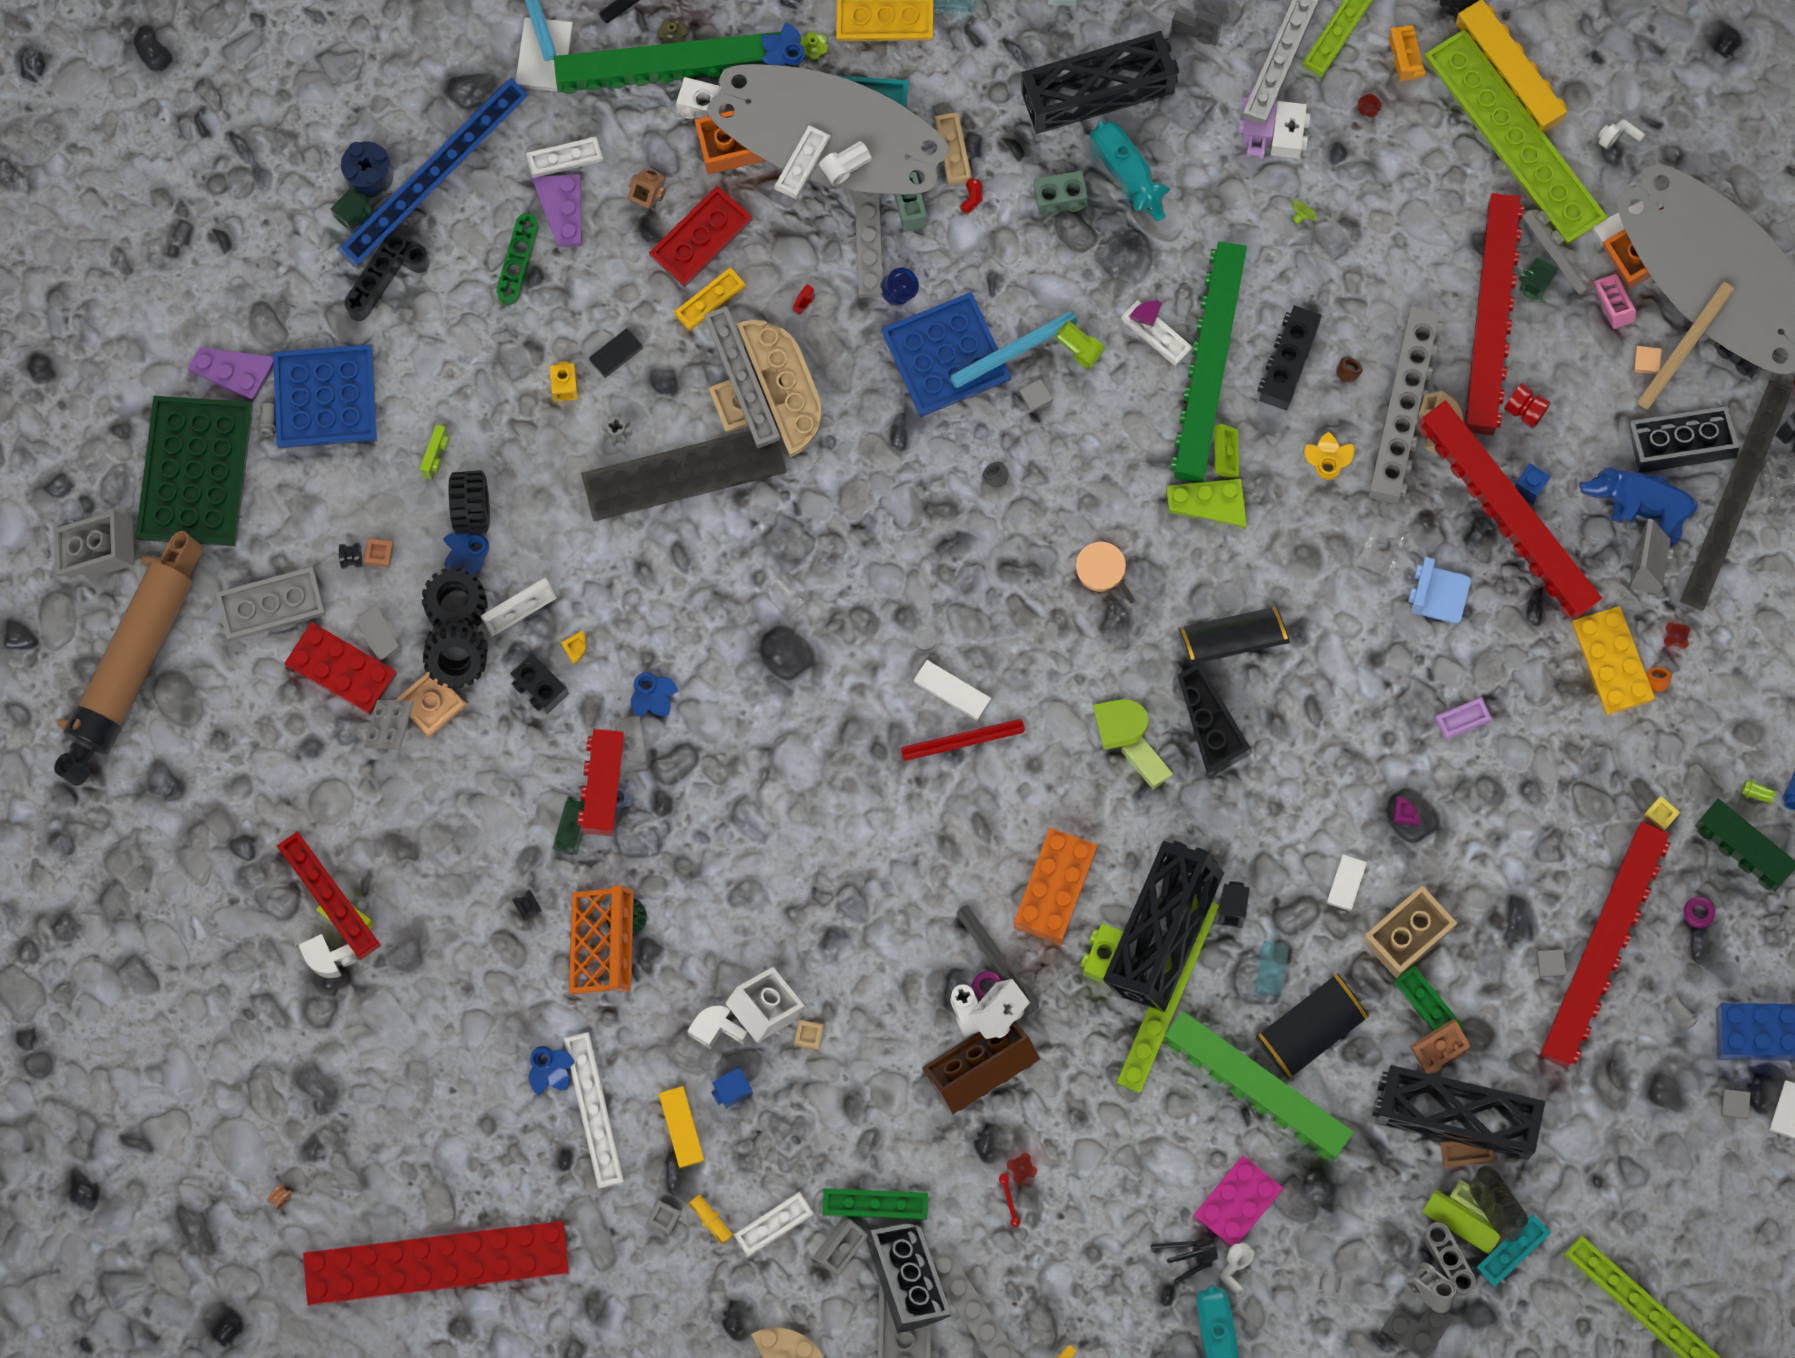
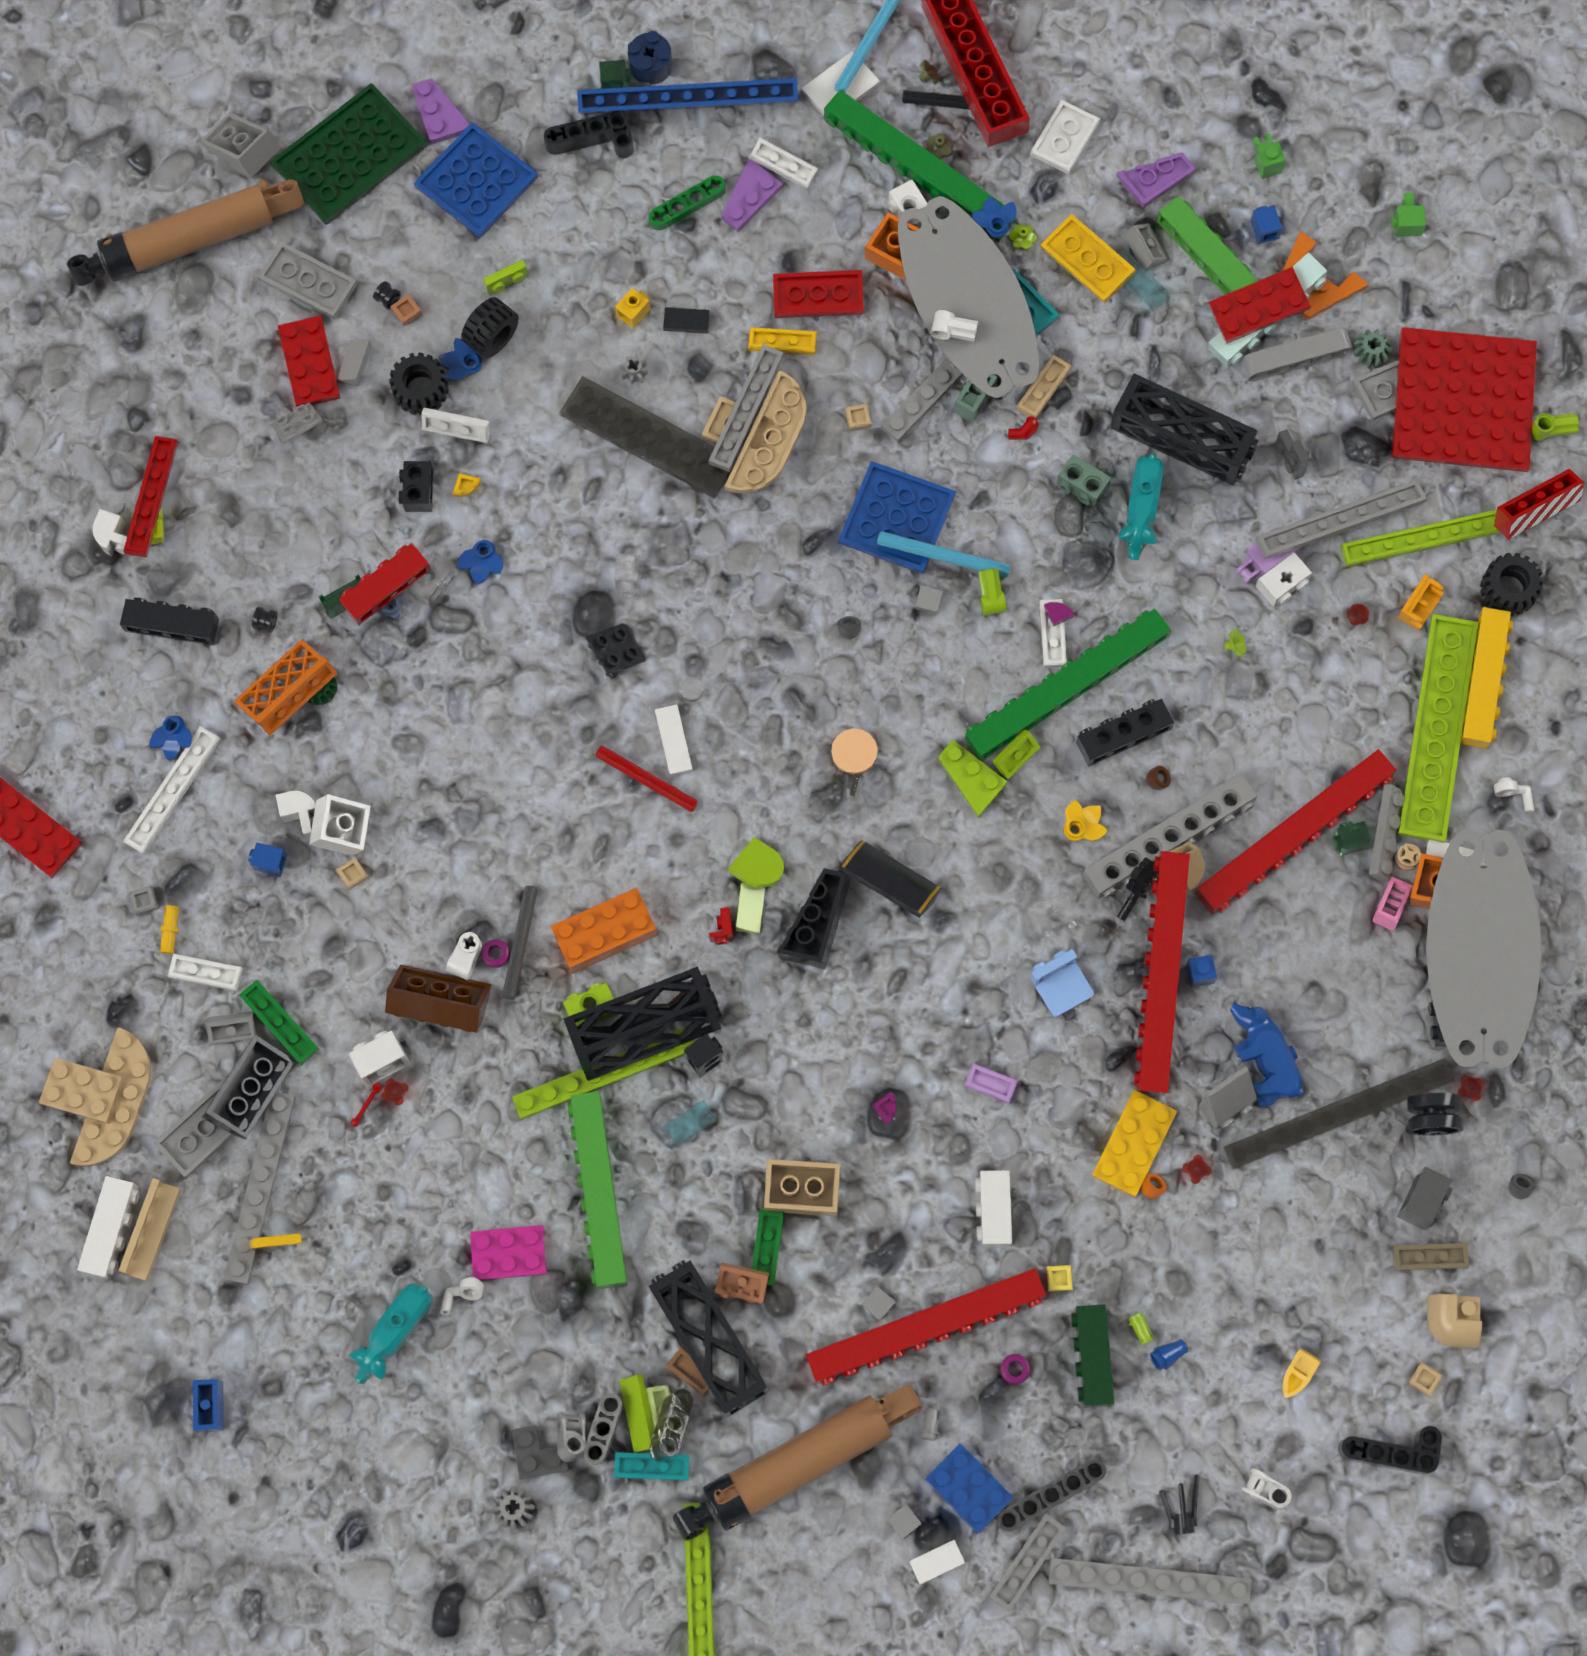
camera: 45 degrees right, 0 degrees up
light nougat tile [396,672,467,738] -> none
black tyre [423,619,488,689] -> none
medium nougat brick [627,168,666,208] -> none
yellow tile [658,1086,705,1169] -> none
white tile [775,125,831,200] -> none
red tile [792,284,815,315] -> none
clear blue wheel [880,267,919,306] -> none
white brick [968,979,1030,1039] -> none
black plant [1150,1238,1218,1283] -> none
black slope [1256,973,1369,1080] -> none
white tile [1326,854,1367,912] -> none
red wheel [1504,383,1551,429] -> none
black slope [1629,406,1740,473] -> none
light nougat tile [1634,346,1662,375] -> none
tan axle [1638,282,1734,410] -> none
none -> black brick [120,597,220,645]
none -> white brick [349,1030,411,1087]
none -> black hinge [585,623,646,679]
none -> medium nougat piece [672,1385,923,1541]
none -> red bracket [708,907,734,945]
none -> tan tile [845,403,872,431]
none -> white brick [975,1170,1012,1247]
none -> black piece [1117,857,1158,921]
none -> tan wheel [1395,843,1421,871]

